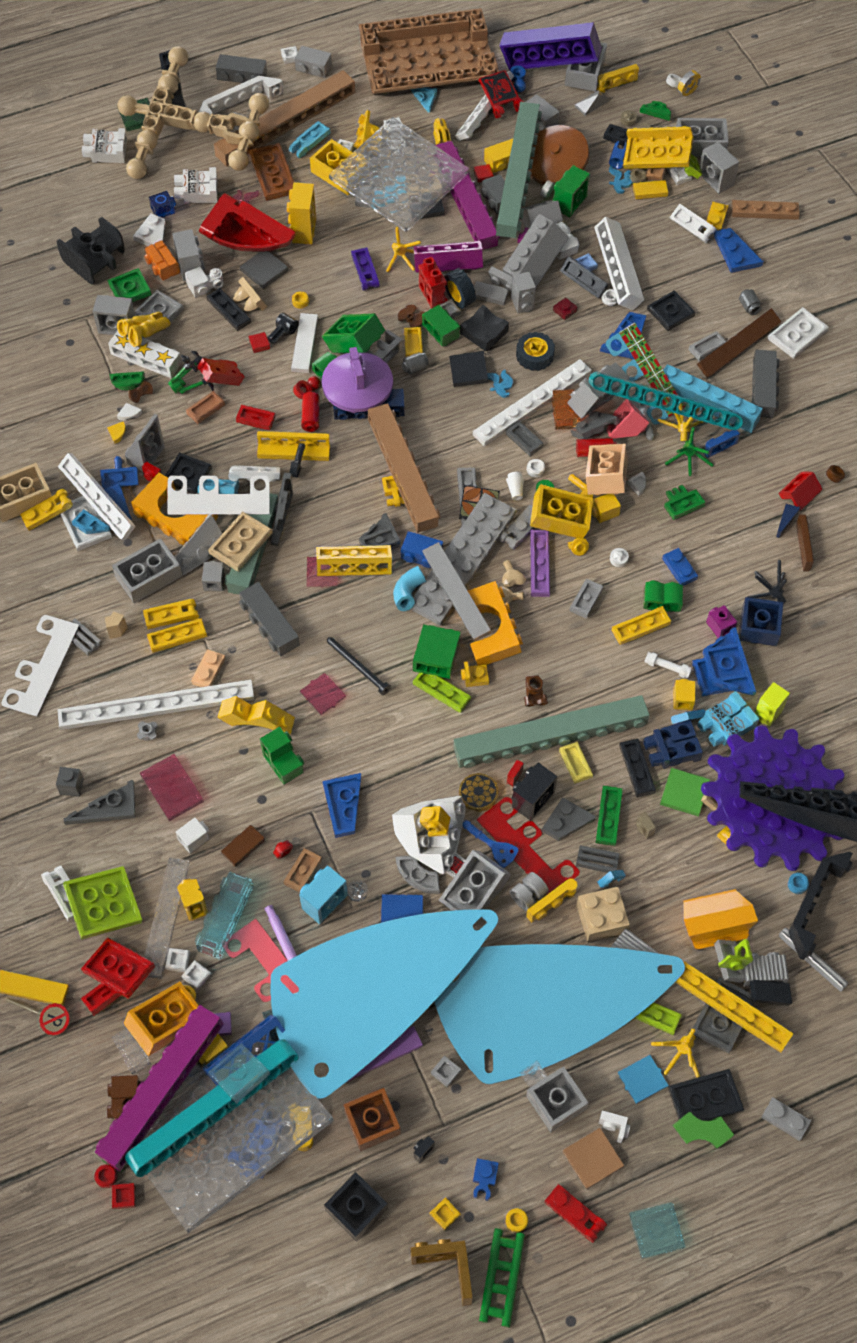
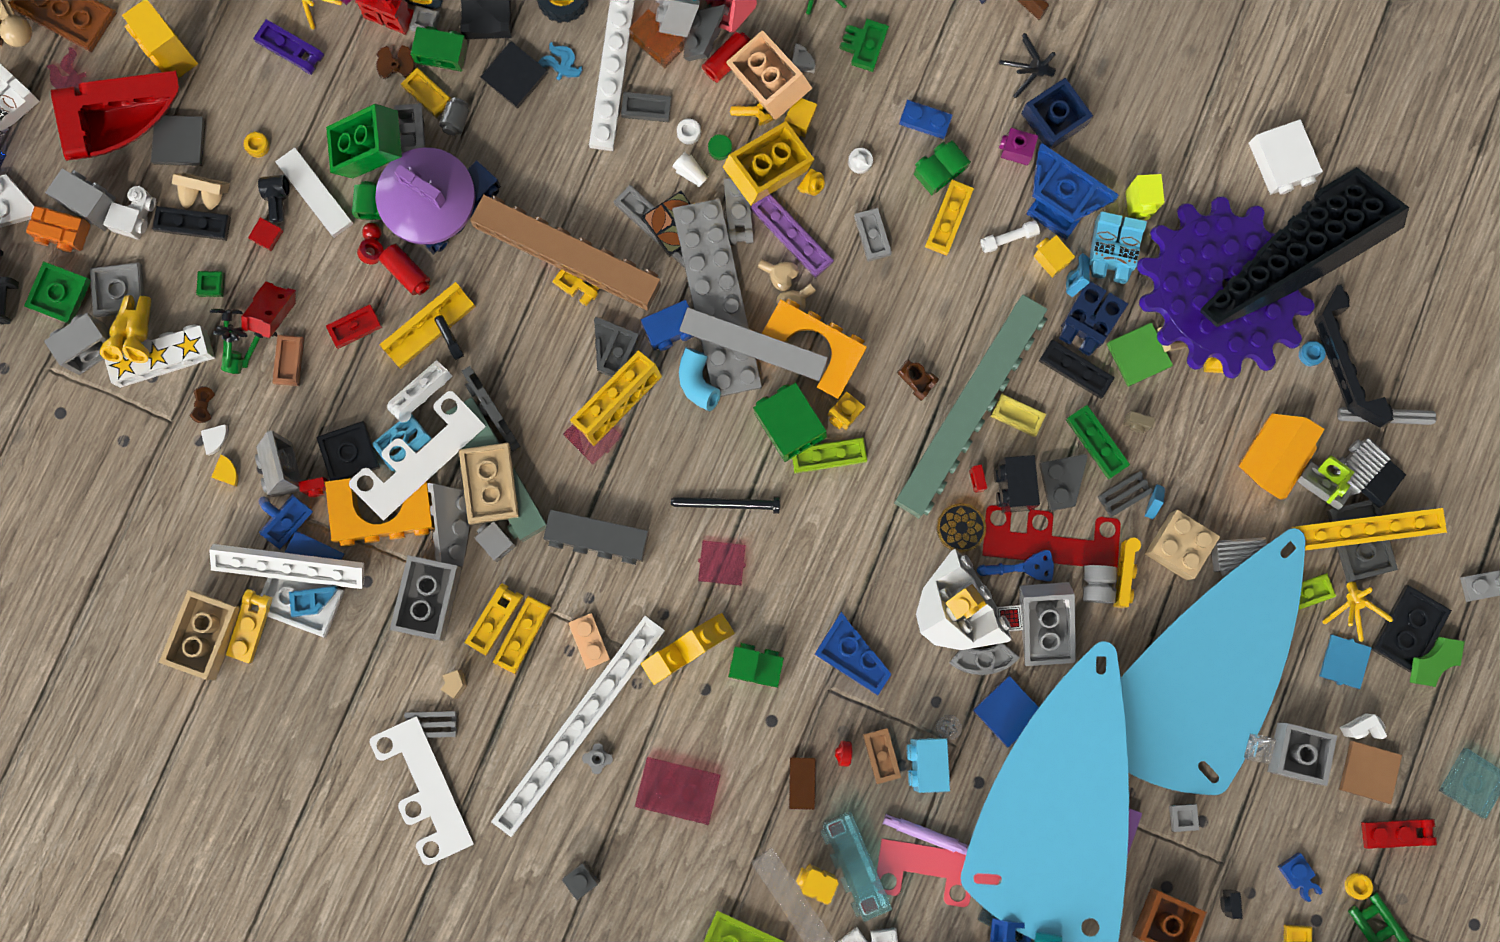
camera: 50 degrees left, 20 degrees up
dark grey wing [64,780,136,825] -> none
green plate [109,371,145,390] -> none
white brick [176,818,209,854] -> none
none -> green tile [196,271,225,297]

